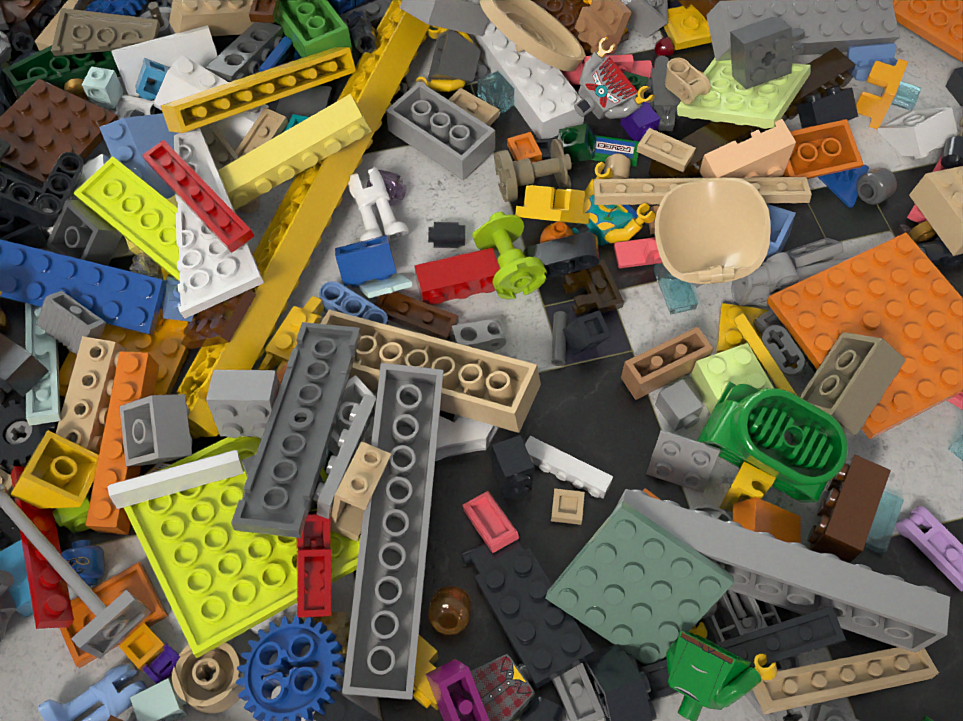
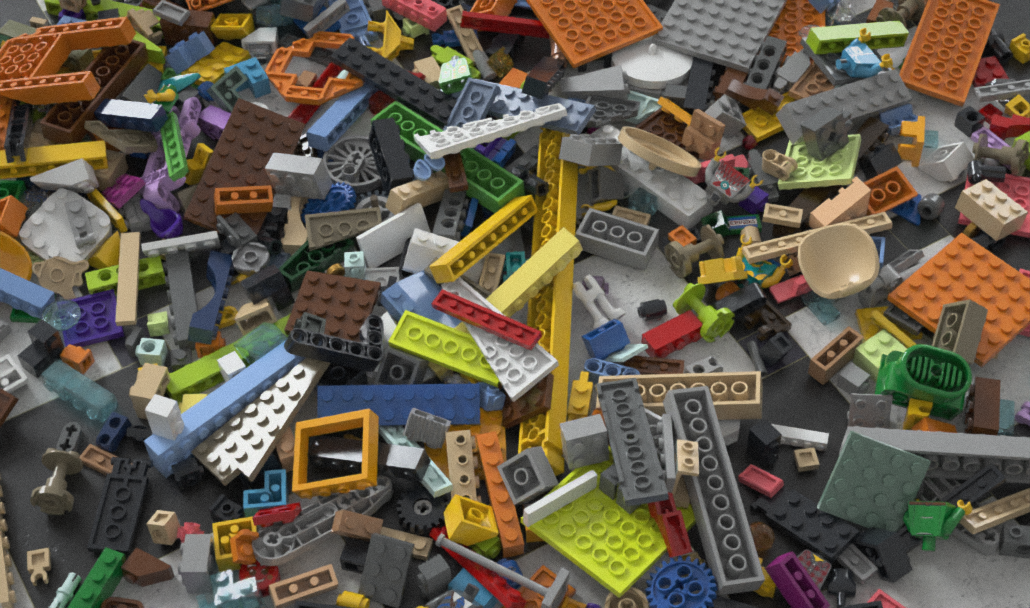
camera: 15 degrees left, 10 degrees down
dark azure brick [135,58,169,101] -> none
dark grey beam [762,325,806,376] -> none

